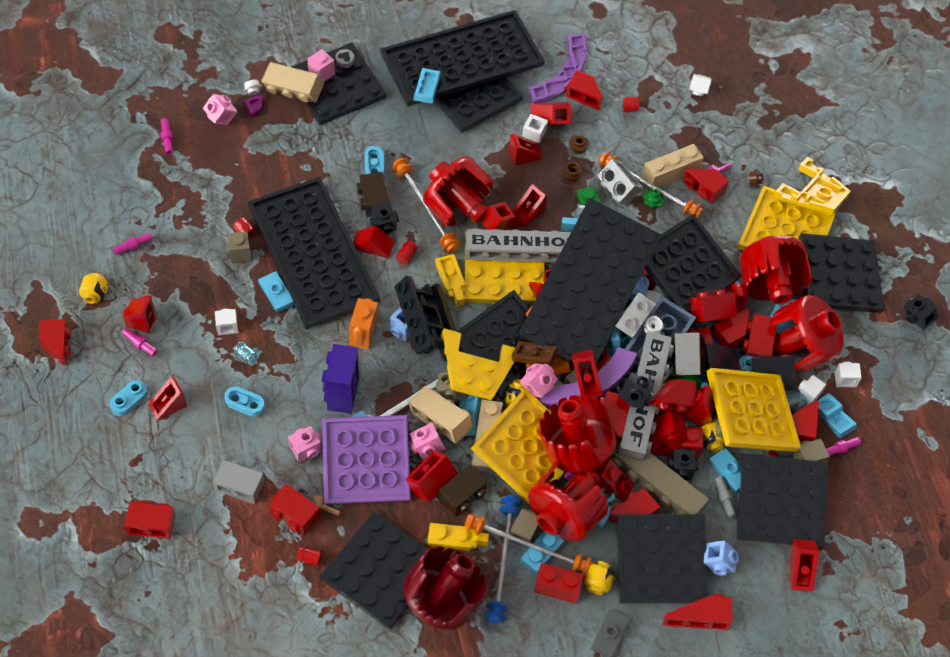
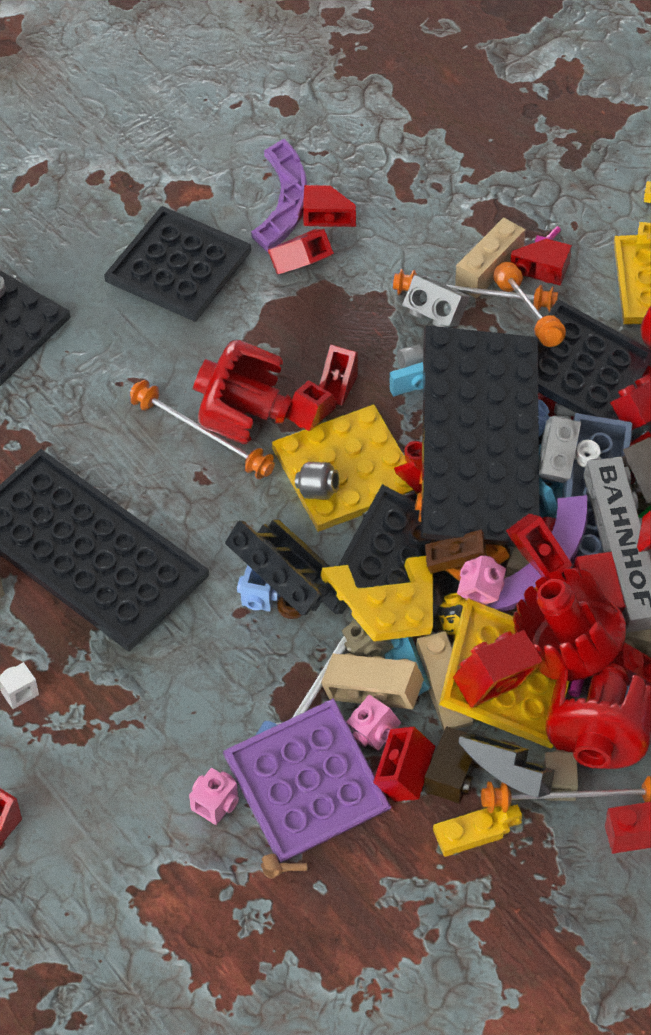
camera: 20 degrees left, 5 degrees down
red brick [124,501,176,539] -> none
light grey brick [213,460,265,504] -> none
medium azure plate [224,387,265,417] -> none
clear light blue piece [233,341,258,364] -> none
medium azure plate [258,271,294,313] -> none
red brick [269,484,320,535] -> none
red piece [296,546,322,567] -> none
black plate [320,511,428,630] -> none
dark purple brick [322,344,360,414] -> none
orange torso [349,298,379,350] -> none
red slope [353,225,394,259] -> none
dark brown brick [356,172,388,218] -> none
medium azure plate [364,146,384,177] -> none
black brick [369,201,399,235] -> none
black plate [380,10,545,107] -> none
red piece [396,241,418,265] -> none
dark red piece [403,546,487,630] -> none
medium azure plate [414,68,441,104] -> none
yellow hinge [435,254,466,307] -> none
light grey brick [466,228,571,263] -> none
blue axle [485,495,522,624] -> none
red slope [509,133,543,166] -> none
medium azure plate [520,531,564,575] -> none
white plate [522,114,548,143] -> none
reddish brown plate [563,162,582,180] -> none
reddish brown plate [569,135,589,154] -> none
green plate [576,186,600,205] -> none
black brick [618,372,655,409] -> none
red hose [623,96,639,112] -> none
green plant [642,189,665,208] -> none
white plate [689,74,712,96] -> none
reddish brown plate [749,169,763,188] -> none
none -> flat silver head [295,462,340,500]
none -> red brick [453,630,543,708]
none -> slope [459,733,555,798]
none -> orange axle [493,262,566,347]

